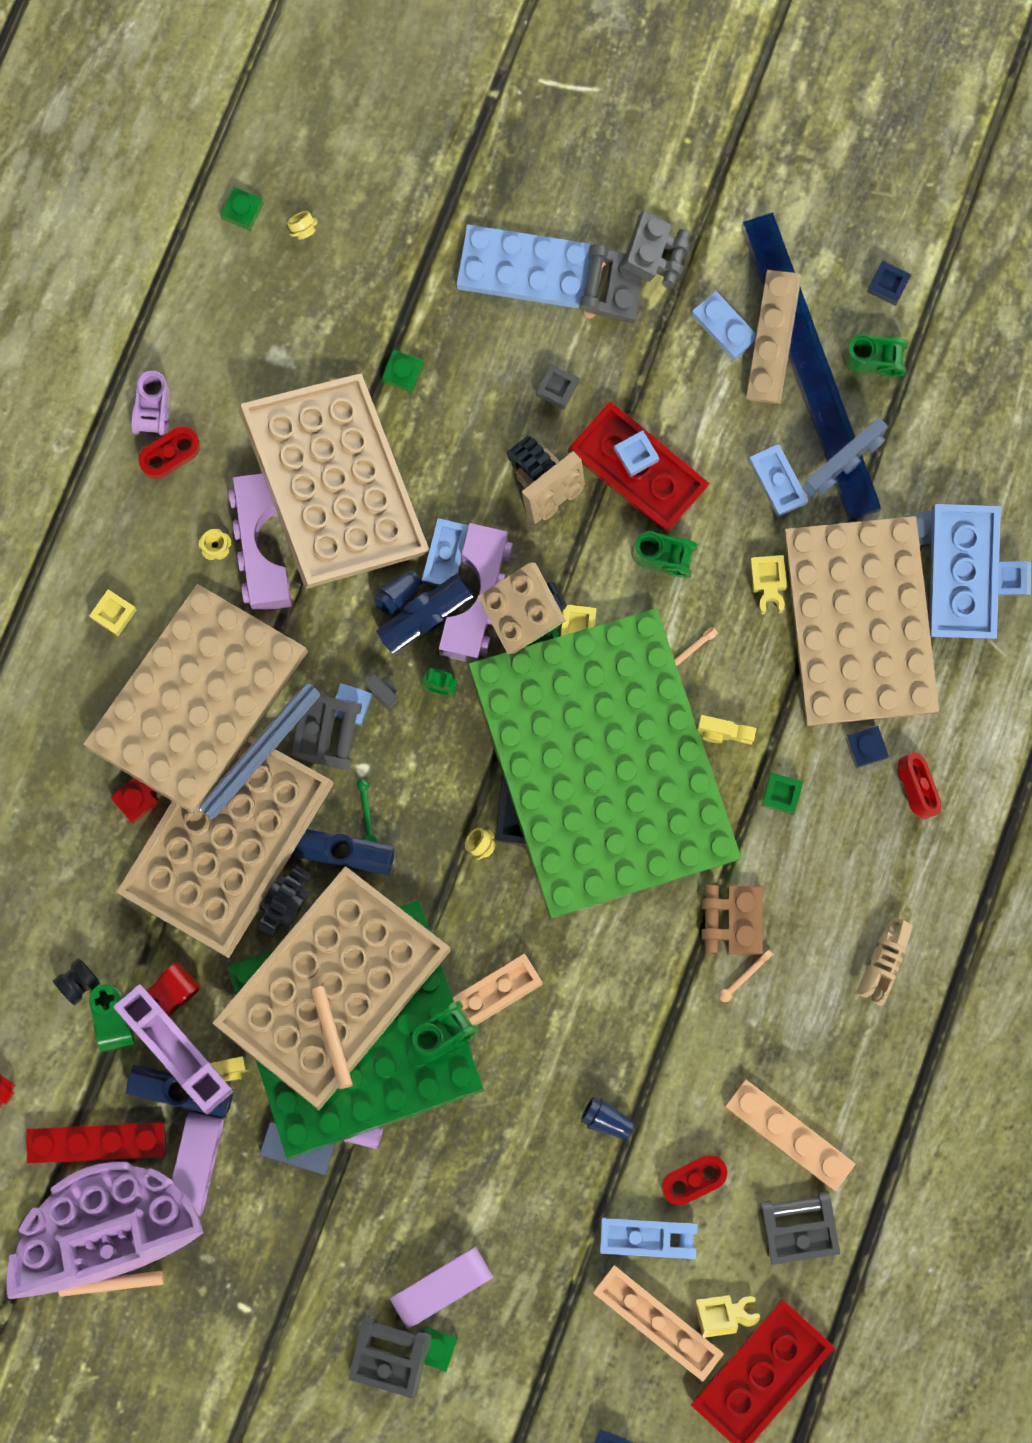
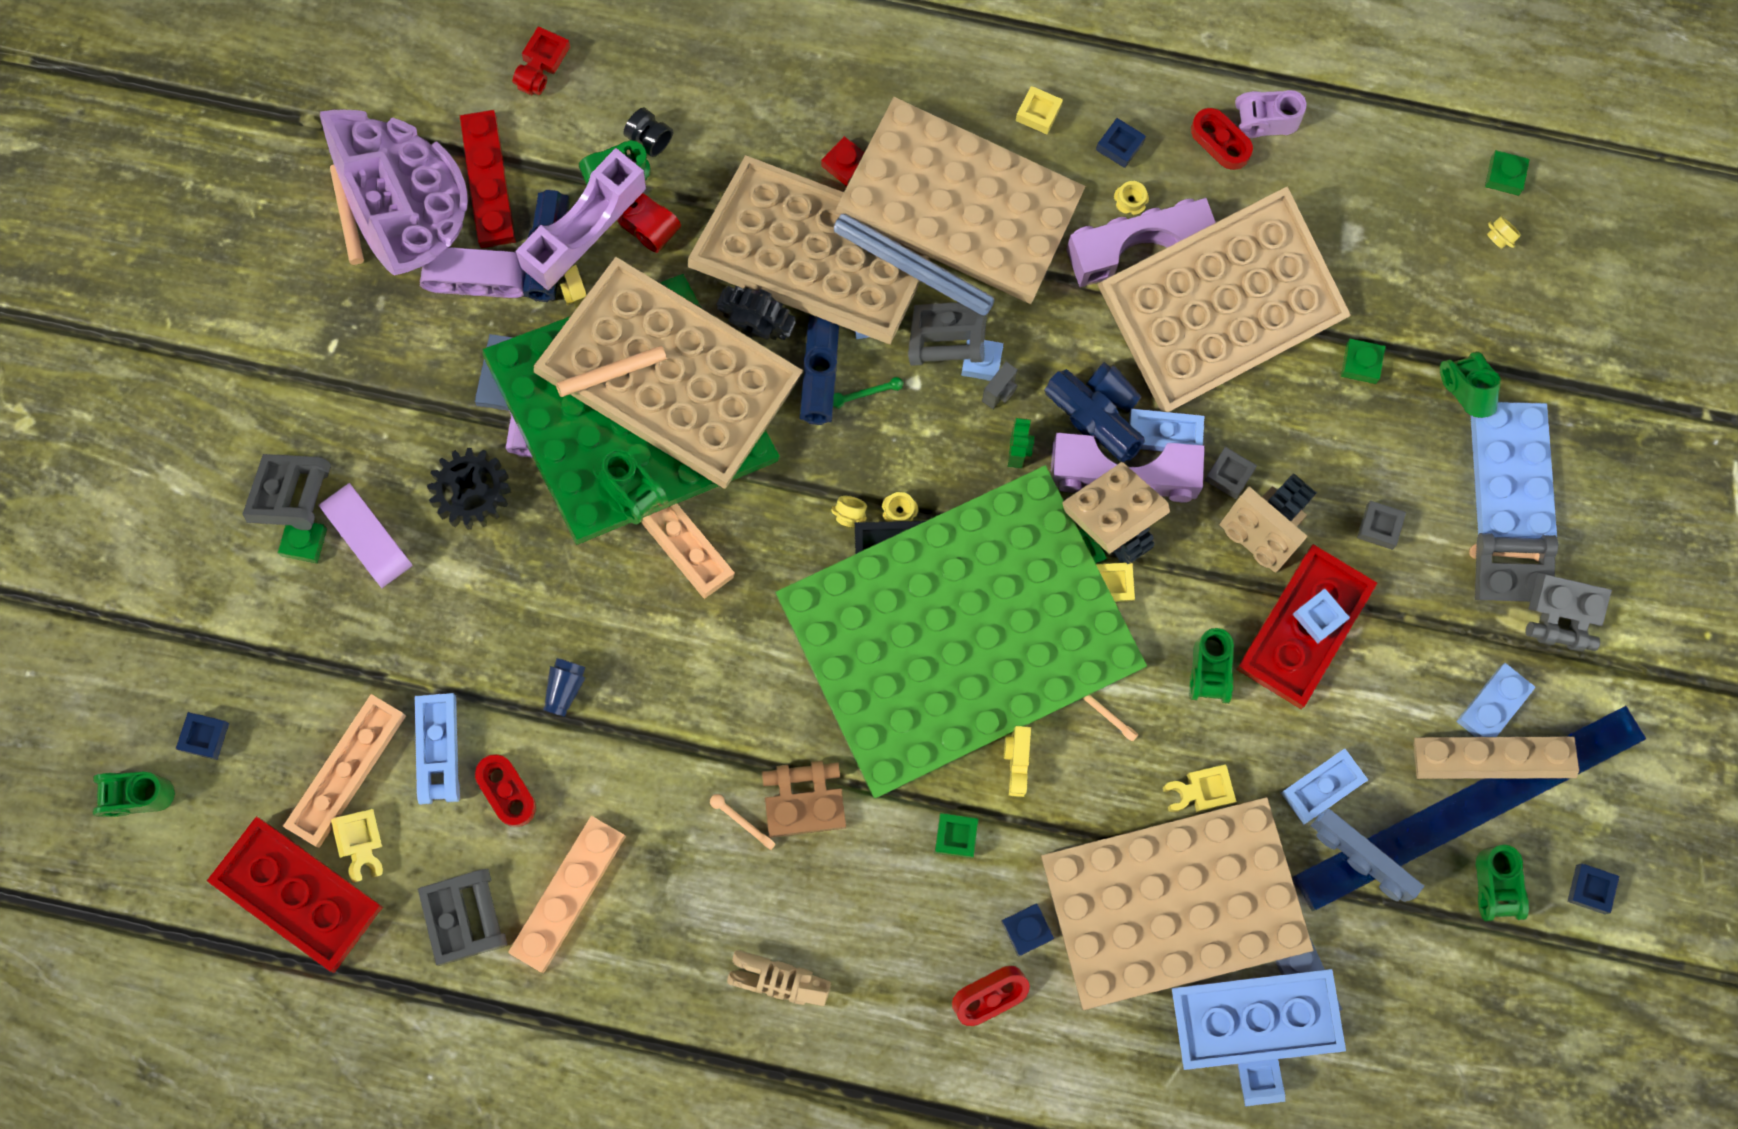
camera: 80 degrees right, 5 degrees down
none -> black gear [427,448,511,530]
none -> light yellow plate [882,492,918,522]
none -> dark blue plate [1096,118,1146,168]
none -> dark grey plate [1204,447,1257,499]
none -> green piece [1440,351,1501,418]

